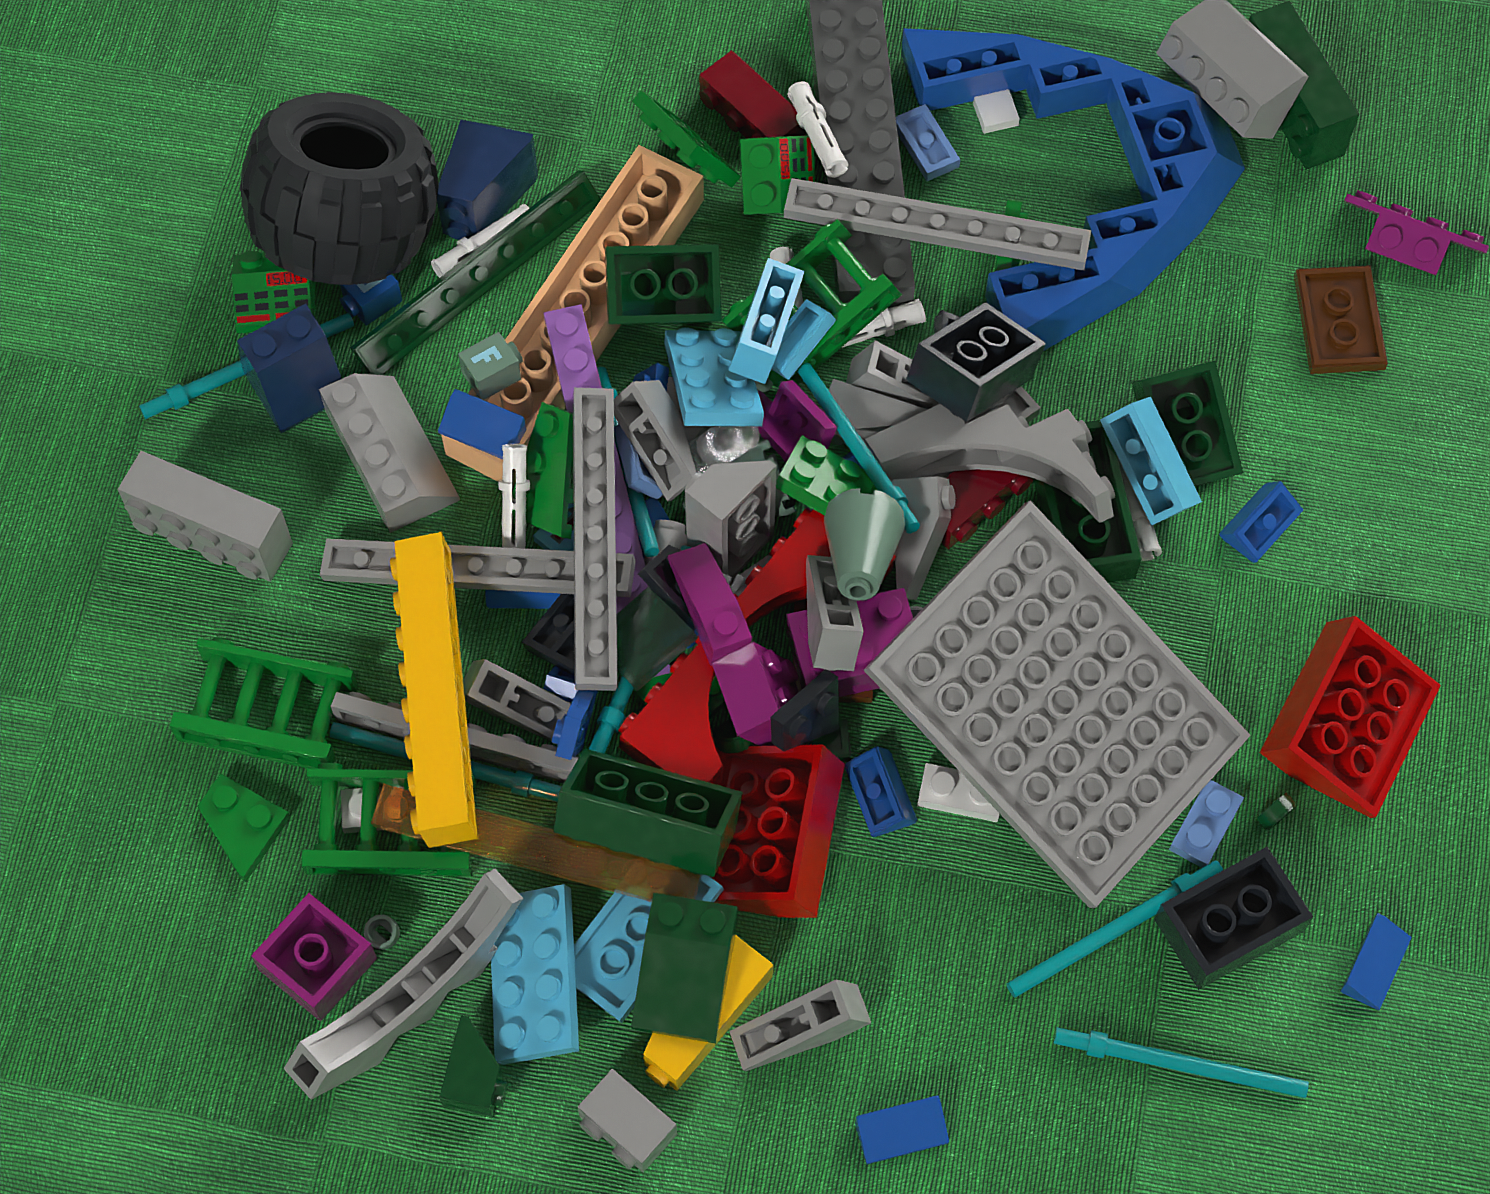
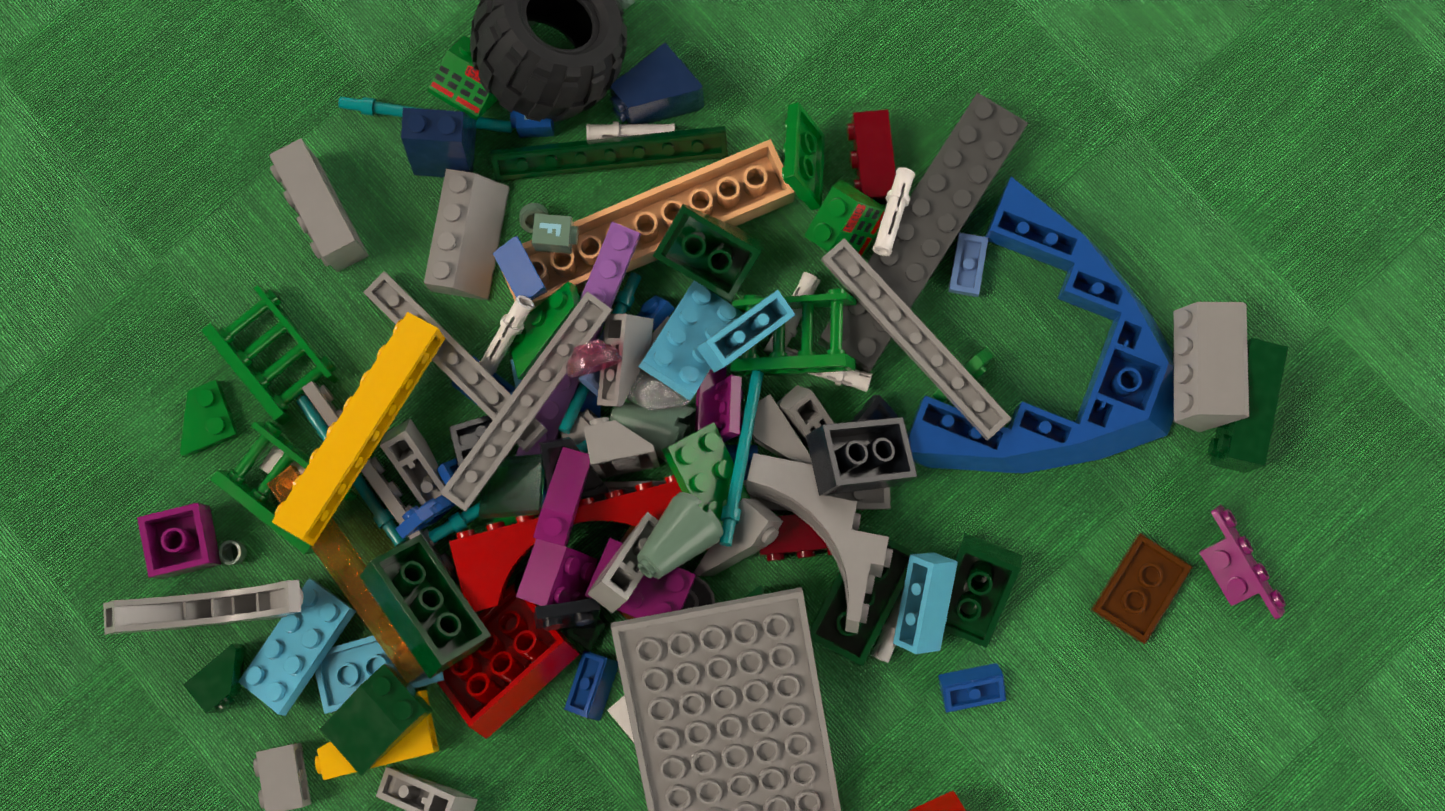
camera: 40 degrees right, 15 degrees up
medium azure tile [771,299,836,380] -> none
white tile [973,89,1020,134] -> none
none -> sand green tile [519,203,548,233]
none -> clear pink piece [566,340,623,378]

